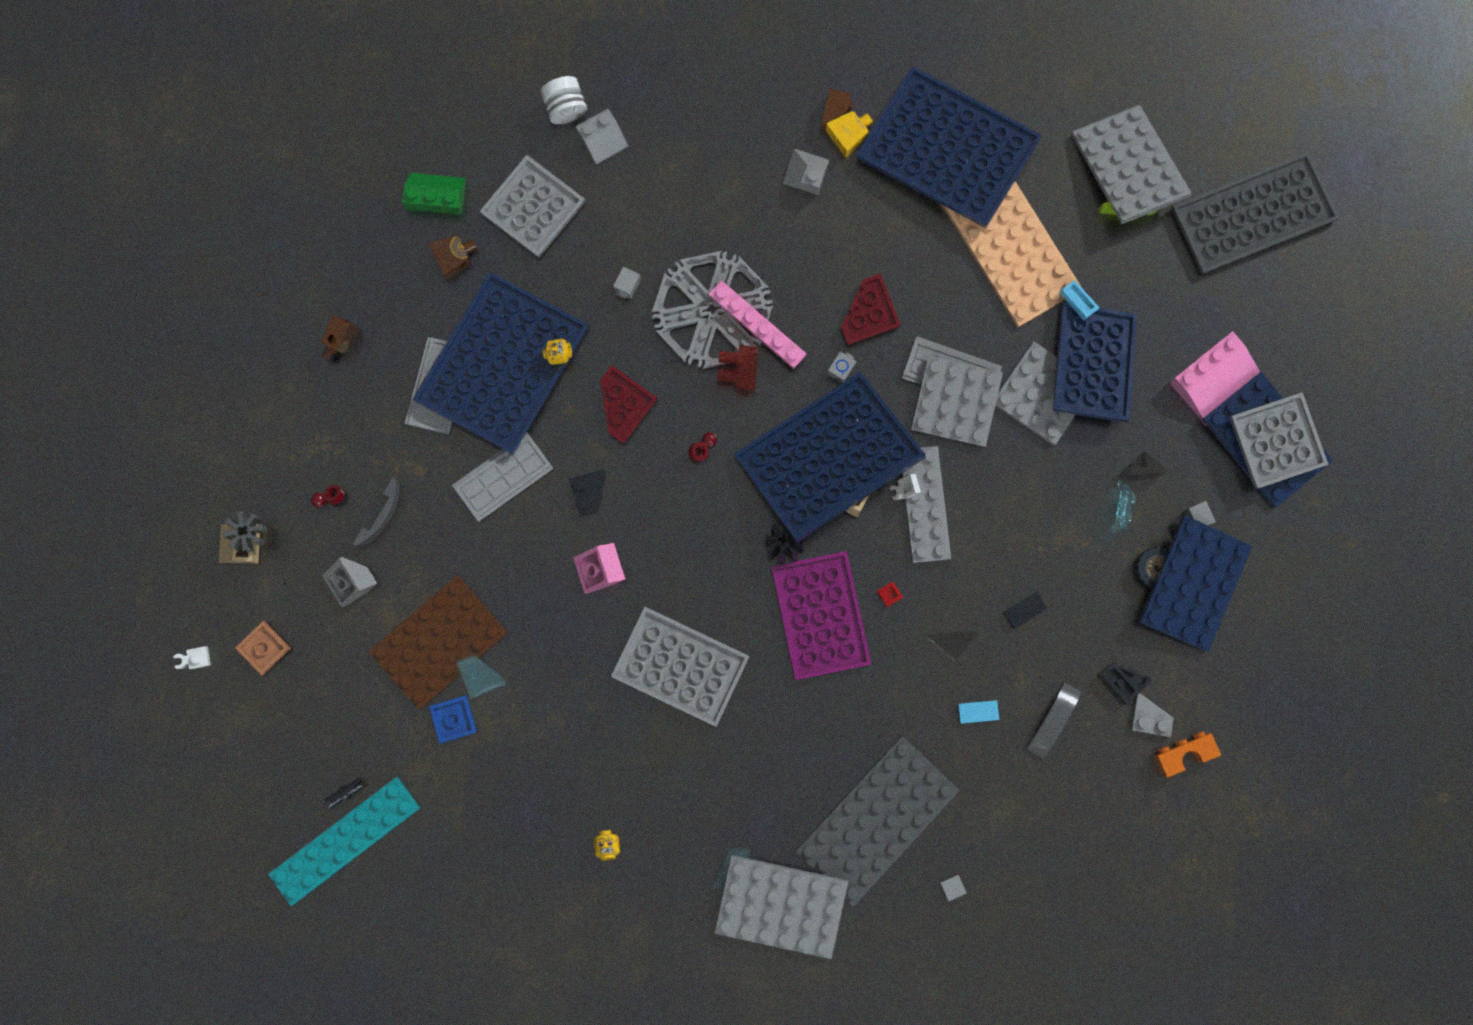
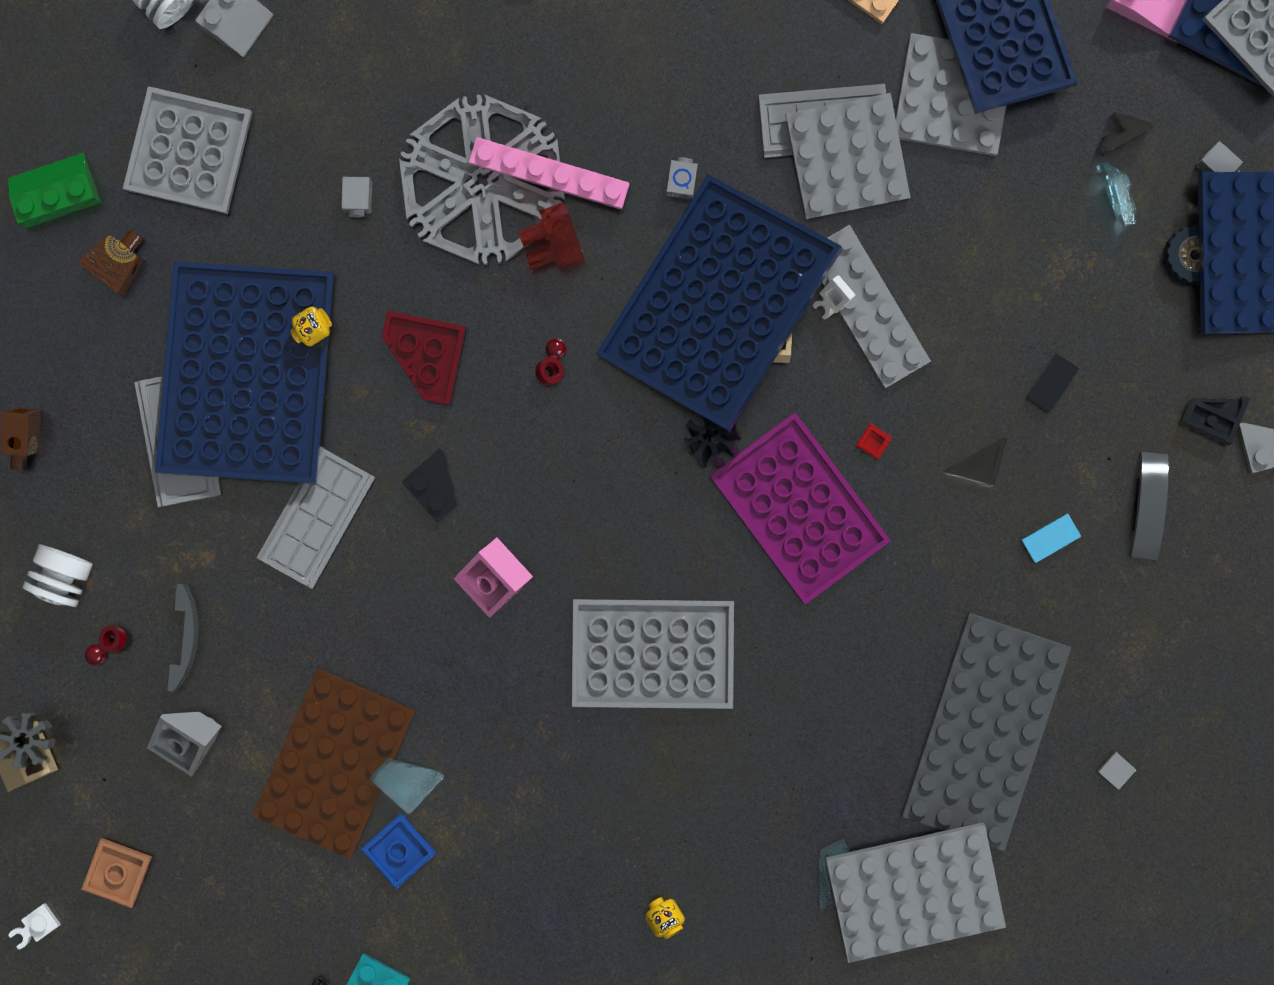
camera: 20 degrees left, 5 degrees up
dark red plate [841,274,901,346] -> none
none -> white wheel [22,545,93,607]

